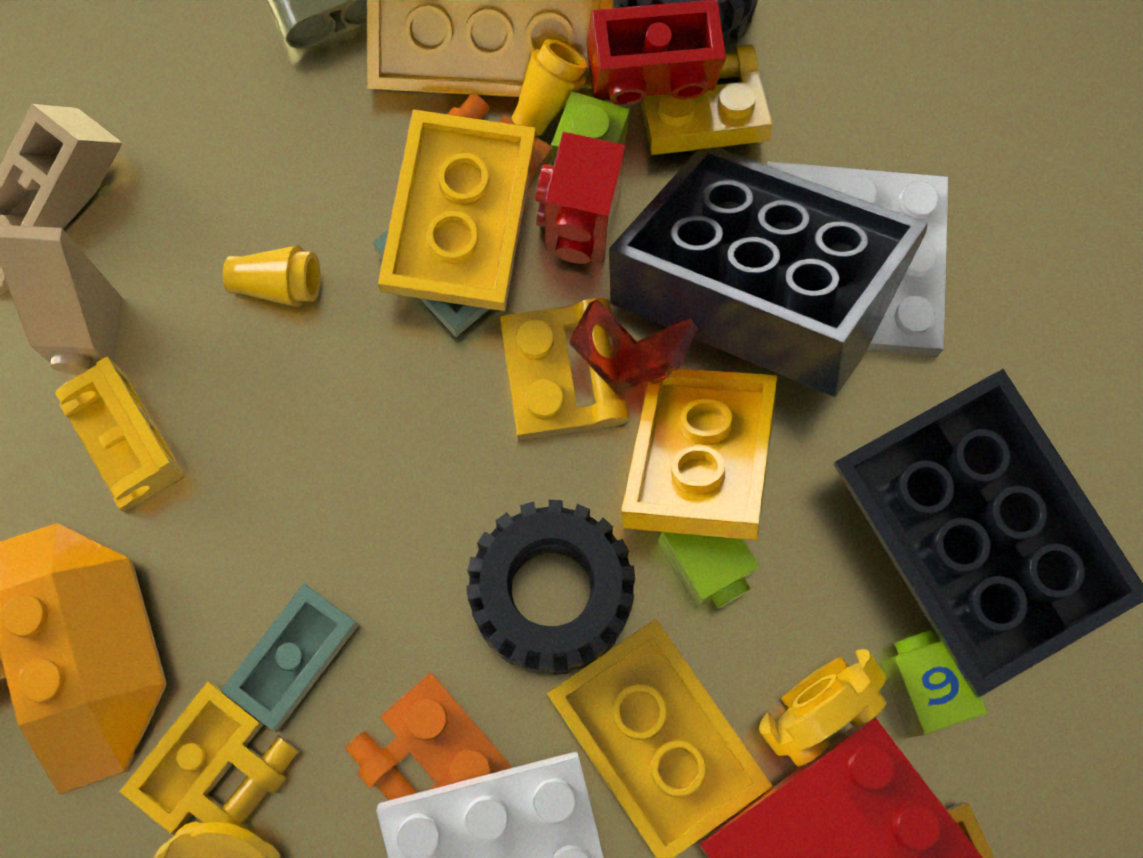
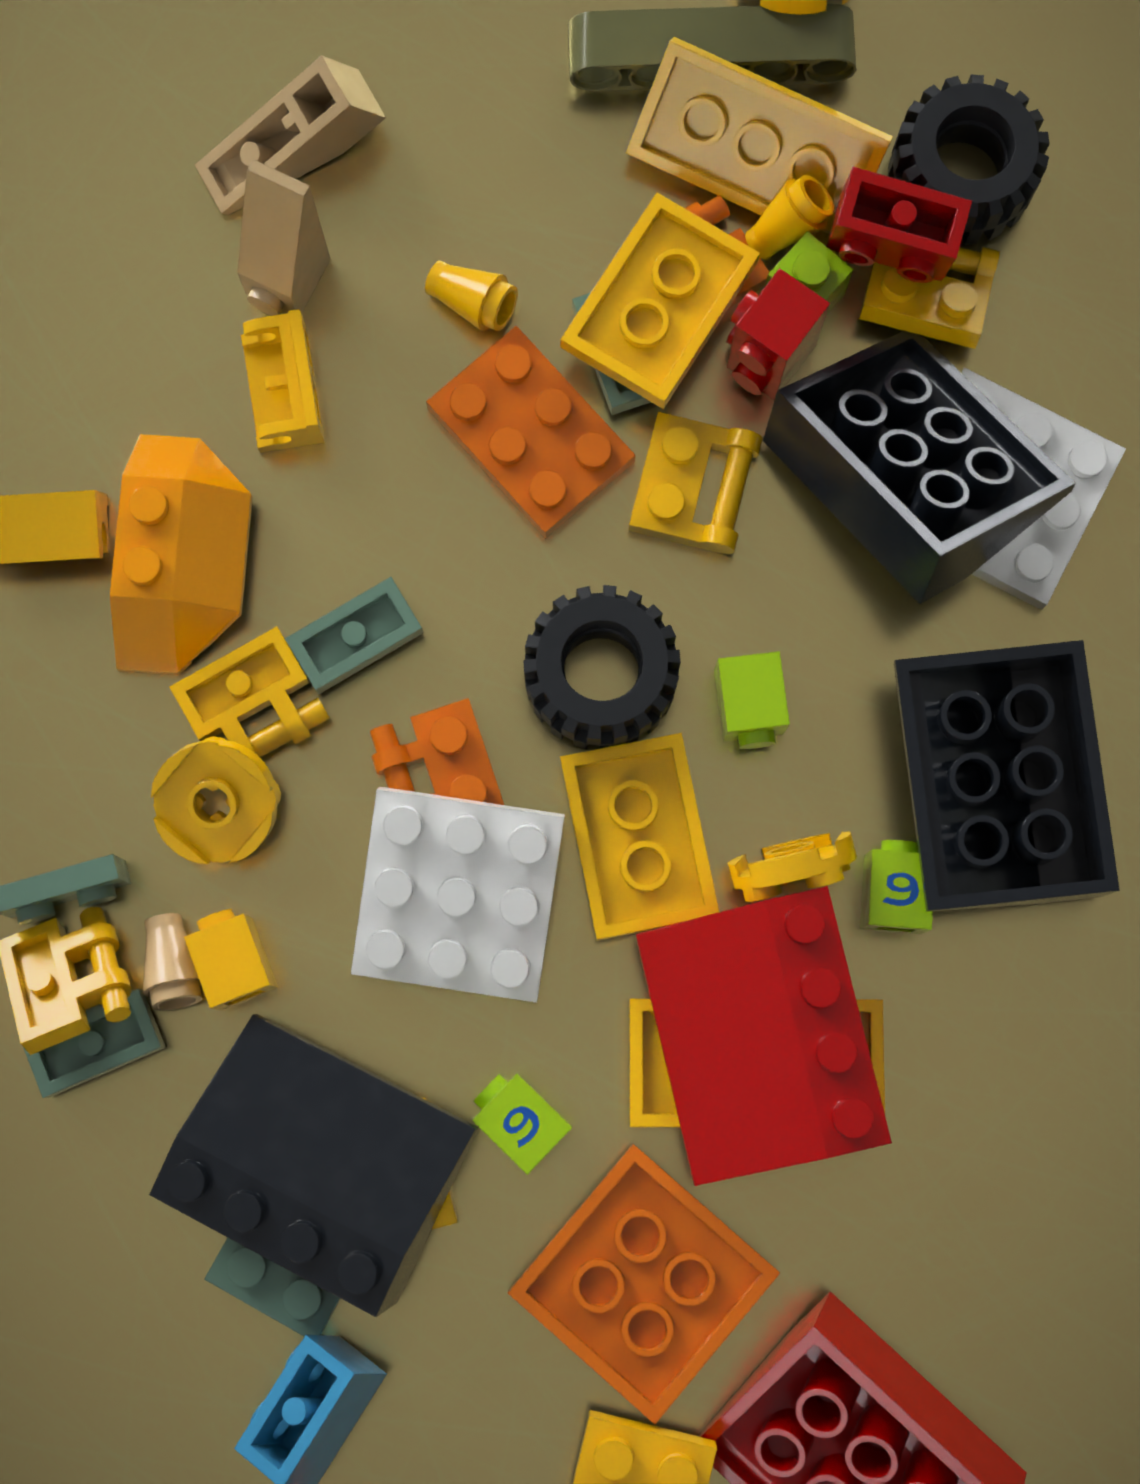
camera: 25 degrees right, 5 degrees up
clear red bracket [569,299,698,394] -> none
yellow plate [621,367,777,540] -> none
none -> orange plate [426,326,636,539]

